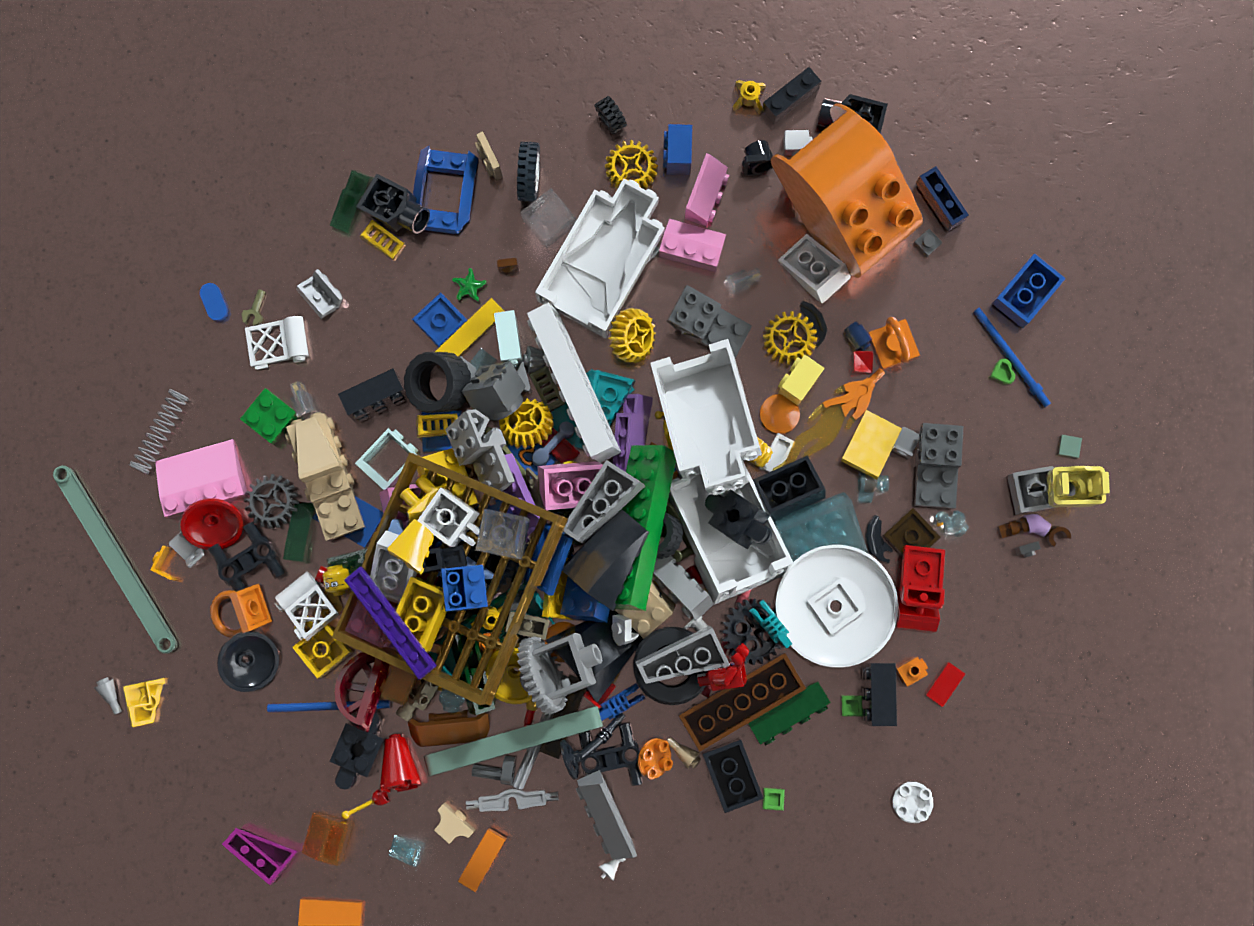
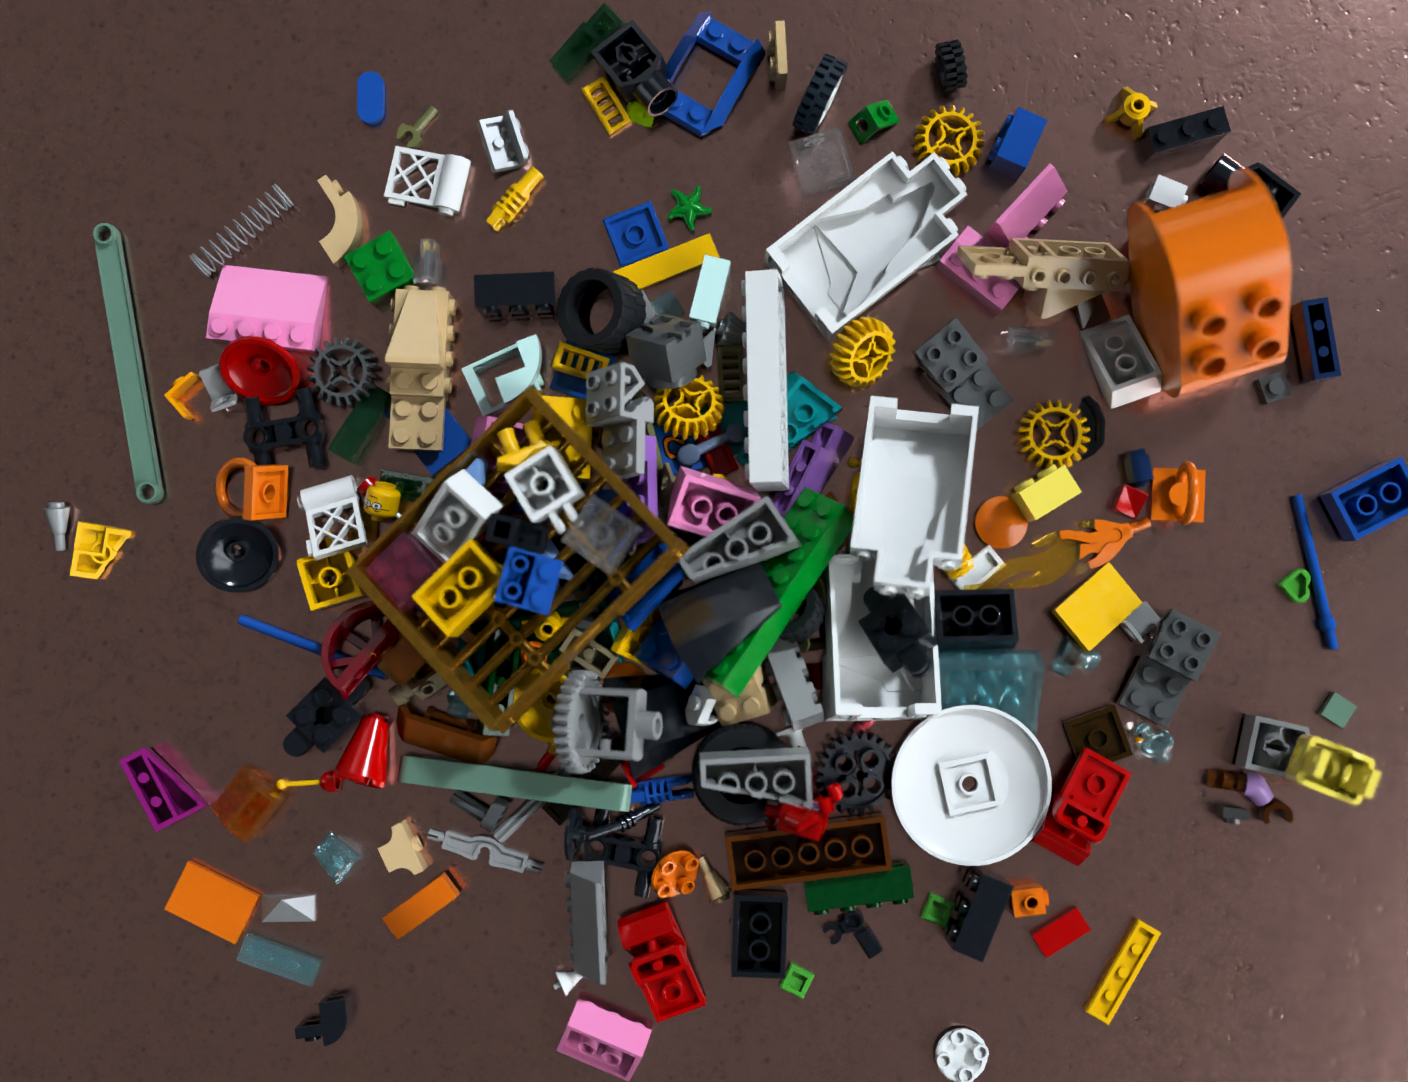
camera: 25 degrees right, 5 degrees up
dark purple tile [345,567,437,679] -> none
yellow slope [387,519,434,574] -> none
reddish brown tile [497,258,519,273] -> none
black piece [741,140,773,176] -> none
teal hinge [749,600,793,649] -> none
black piece [865,515,893,564] -> none
none -> light grey slope [262,894,316,922]
none -> tan arch [317,175,363,268]
none -> yellow hinge [486,166,544,231]
none -> light aqua brick [495,334,542,406]
none -> bright pink slope [556,999,652,1082]
none -> red piece [617,902,707,1023]
none -> lime piece [626,101,654,127]
none -> black bar [823,908,884,959]
none -> green bracket [848,100,899,143]
none -> tan wedge [956,238,1130,319]
none -> reddish brown slope [1073,294,1111,331]
none -> yellow tile [1083,918,1161,1025]

